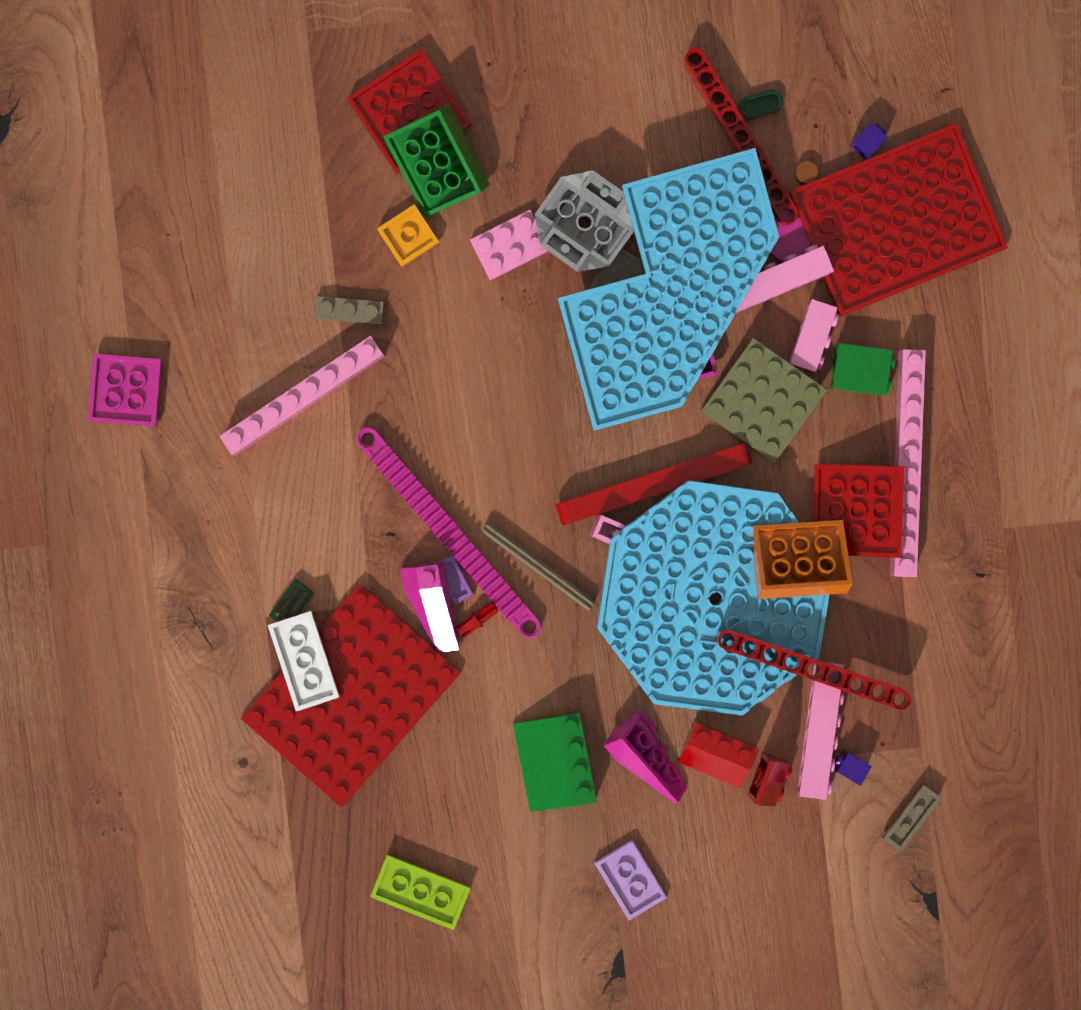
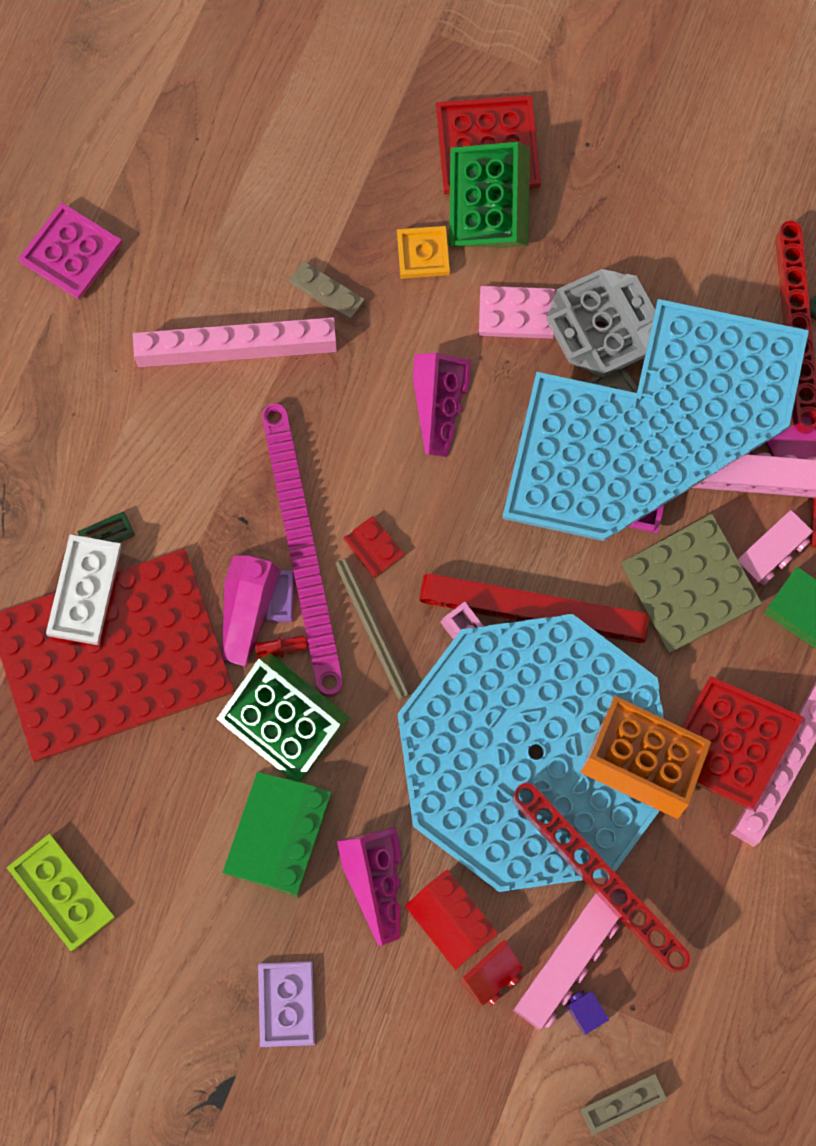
camera: 25 degrees right, 15 degrees down
none -> green slope [217,653,351,782]
none -> red plate [343,516,404,579]
none -> dark pink wedge [413,353,471,457]

